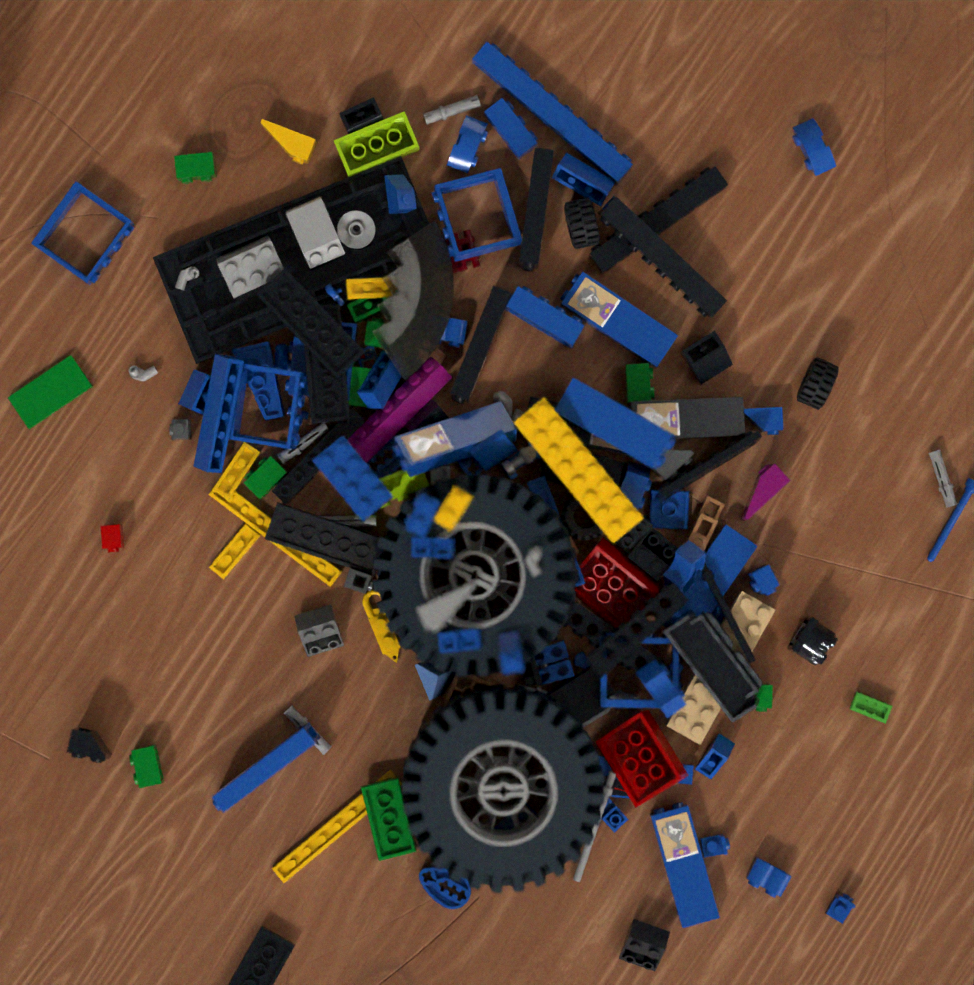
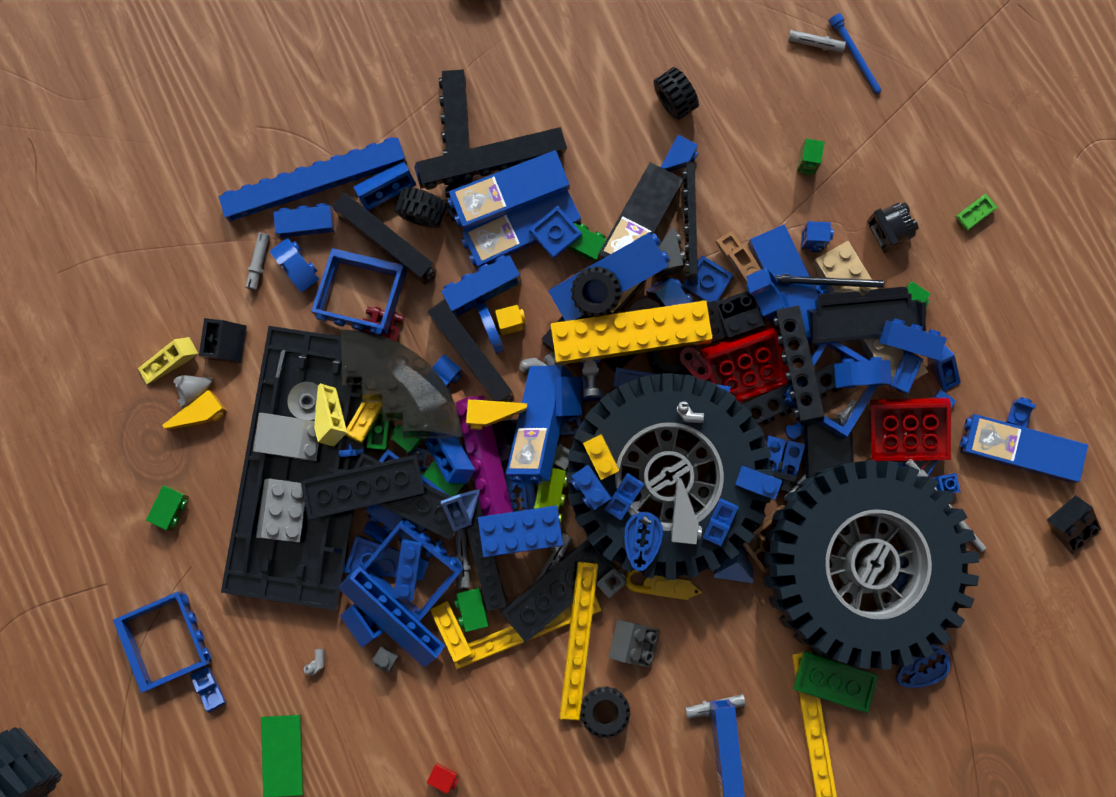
camera: 50 degrees left, 5 degrees down
light grey arm [175,266,199,291] -> none
yellow tile [209,523,261,580] -> none
lime slope [333,111,420,177] -> none
blue slope [384,175,417,214] -> none
black slope [680,331,733,385] -> none
magenta slope [741,463,791,521] -> none
blue brick [746,857,792,898] -> none
none -> light yellow slope [138,337,198,385]
none -> light grey hat [174,375,212,408]
none -> blue slope [190,666,227,713]
none -> light yellow slope [314,384,347,446]
none -> blue plate [393,539,422,601]
none -> medium blue slope [441,489,480,531]
none -> blue brick [447,150,570,231]
none -> yellow slope [466,399,527,430]
none -> blue piece [476,301,505,354]
none -> yellow brick [495,305,526,335]
none -> blue tile [529,206,582,259]
none -> yellow tile [559,562,598,721]
none -> black tyre [570,266,622,317]
none -> black tyre [581,686,630,738]
none -> blue piece [624,512,663,571]
none -> dark red plate [678,347,712,380]
none -> green brick [797,138,825,175]
none -> blue brick [879,318,947,360]
none -> blue tile [889,351,923,395]

